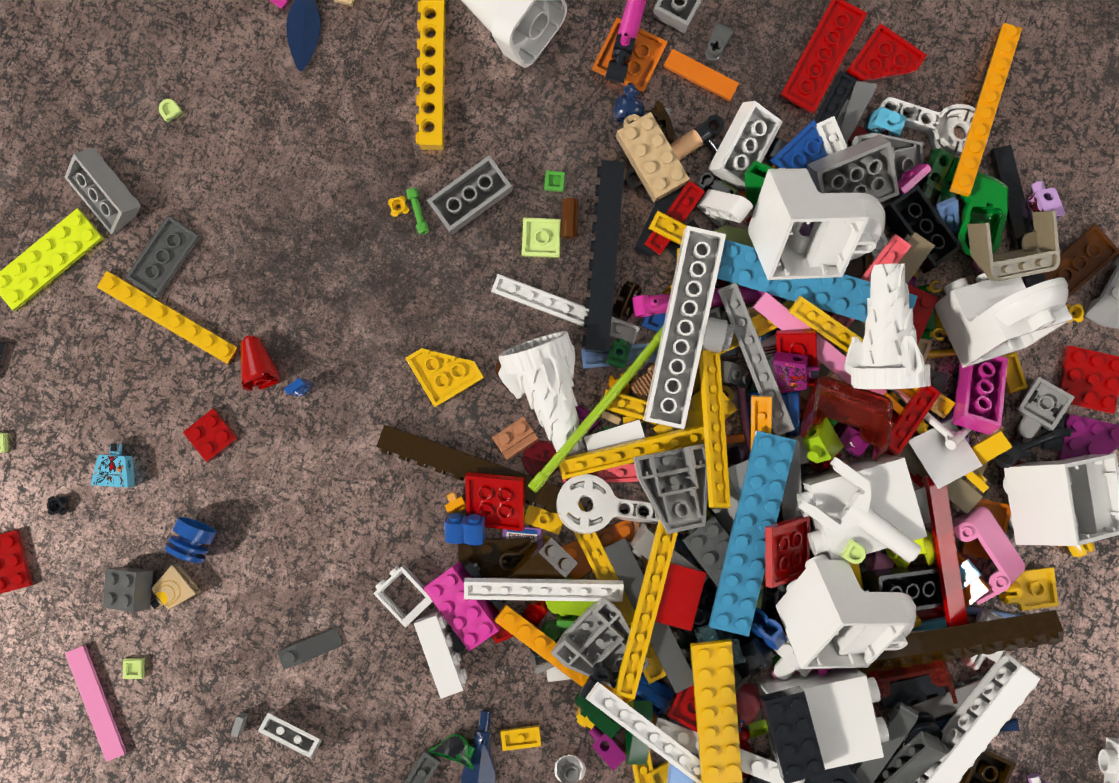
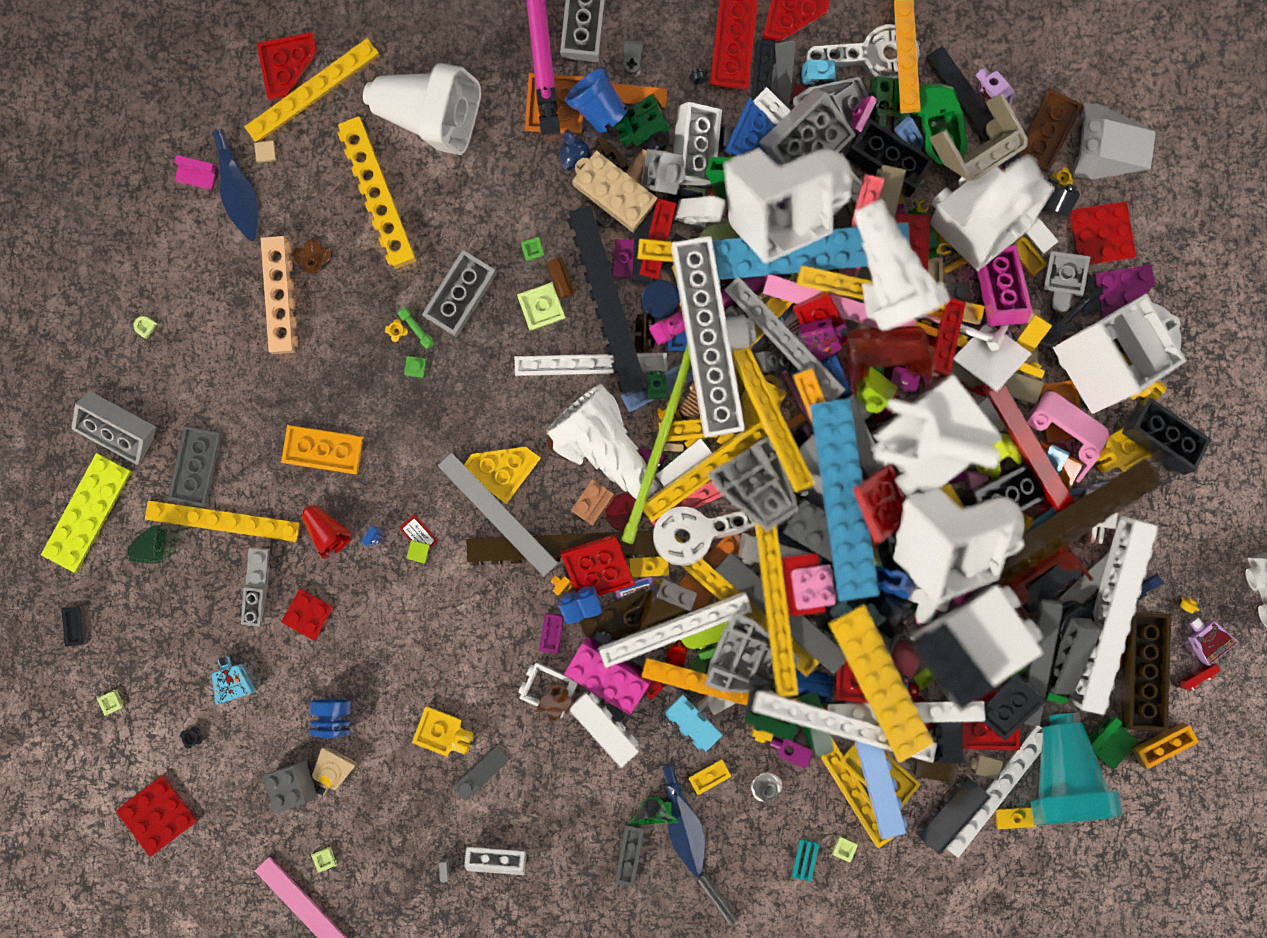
camera: 25 degrees left, 0 degrees up
yellowish green tile [840,539,866,564] -> none
none -> clear green slope [127,525,168,564]
none -> light grey slope [241,546,270,627]
none -> light nougat brick [261,236,298,354]
none -> light orange tile [281,425,364,475]
none -> reddish brown plate [293,238,331,274]
none -> sticker [399,515,438,548]
none -> bright green plate [404,356,427,378]
none -> lime tile [406,540,430,564]
none -> yellow plate [412,706,474,757]
none -> light grey tile [438,452,558,577]
none -> reddish brown plate [537,685,572,722]
none -> magenta plate [539,612,564,654]
none -> blue piece [565,68,628,133]
none -> magenta plate [613,239,634,279]
none -> dark green hips [615,94,671,146]
none -> light grey brick [640,149,685,194]
none -> dark blue tile [642,280,680,319]
none -> medium azure wedge [665,692,723,751]
none -> black plate [689,68,708,85]
none -> bright pink bracket [791,565,837,609]
none -> white tile [1025,217,1058,254]
none -> black brick [1043,177,1080,216]
none -> black brick [1122,397,1212,475]
none -> yellow plate [1180,596,1200,614]

